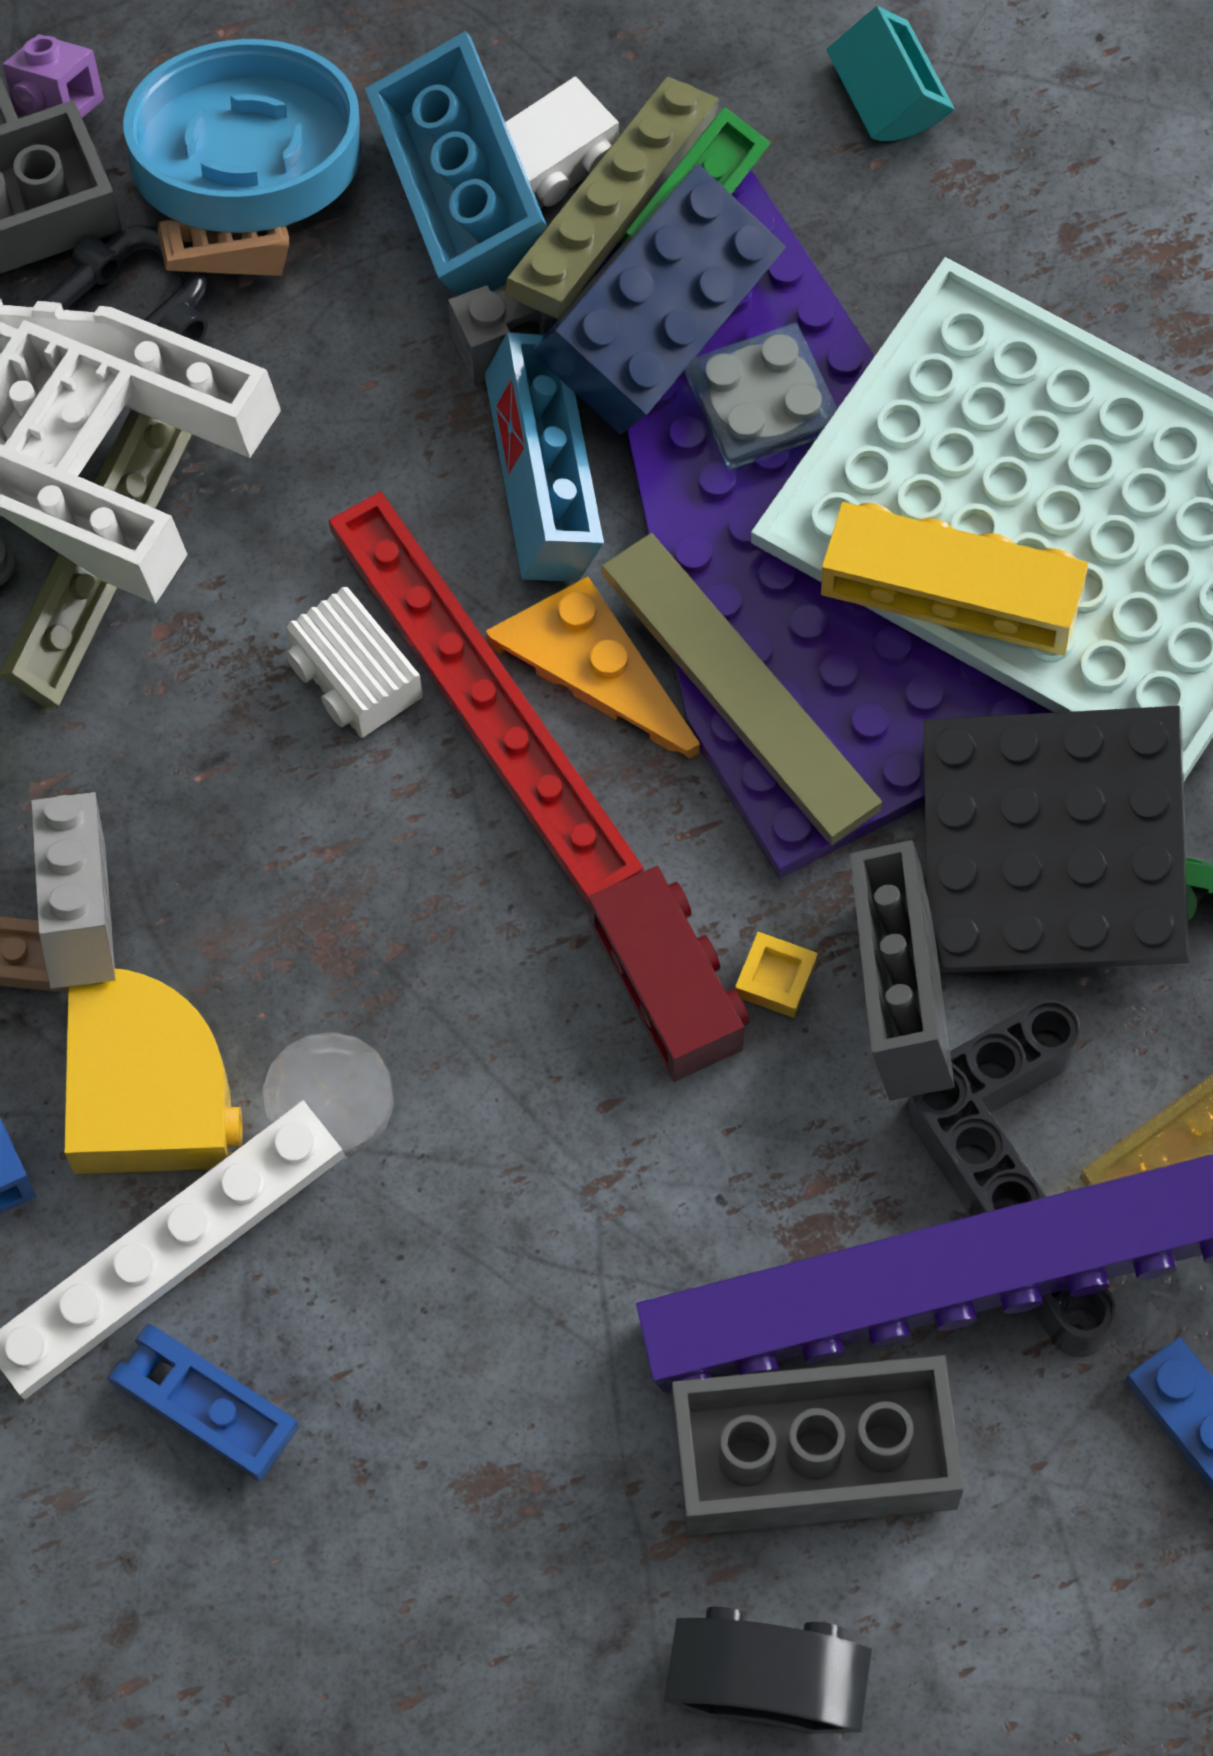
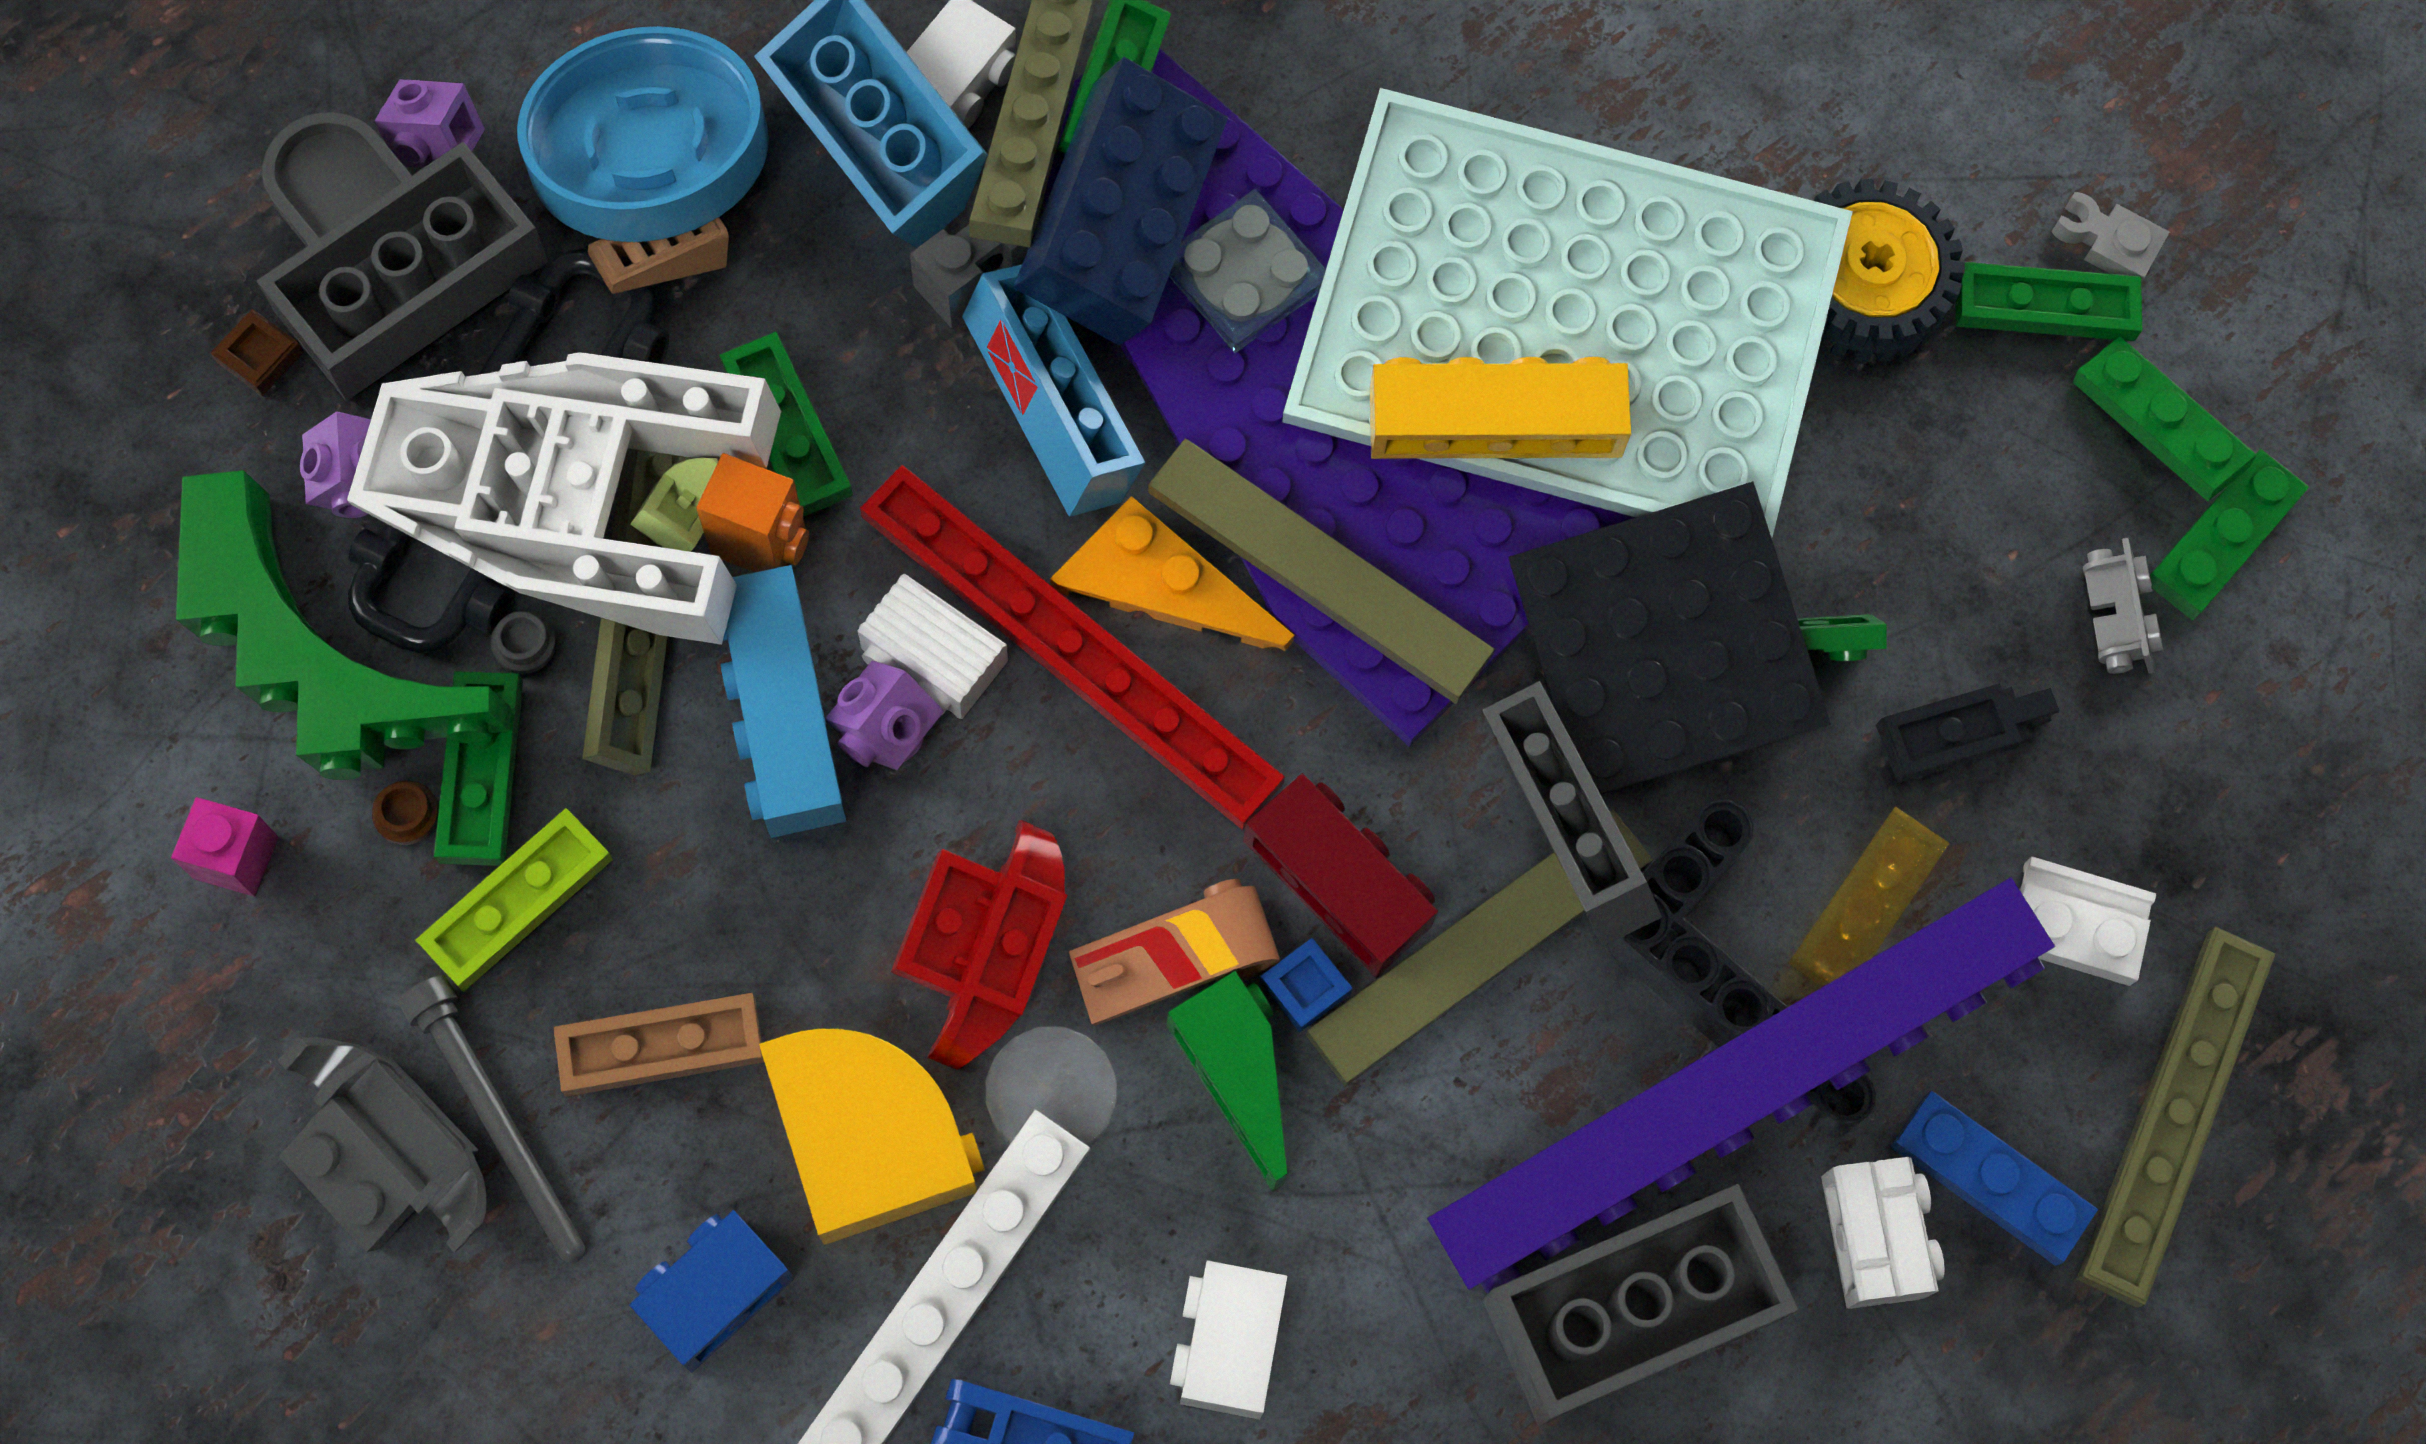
camera: 25 degrees left, 5 degrees up
light grey brick [32,792,116,989] -> none
yellow plate [735,932,818,1018] -> none
none -> yellowish green plate [630,457,718,552]
none -> orange brick [696,453,809,572]
none -> green plate [719,332,853,517]
none -> dark azure brick [720,565,847,838]
none -> medium lavender brick [825,660,944,770]
none -> red plate [891,820,1068,1070]
none -> nougat door [1069,879,1280,1026]
none -> green slope [1167,971,1287,1192]
none -> white brick [1170,1260,1287,1420]
none -> blue plate [1260,938,1353,1033]
none -> olive tile [1306,809,1653,1087]
none -> white brick [1821,1157,1945,1309]

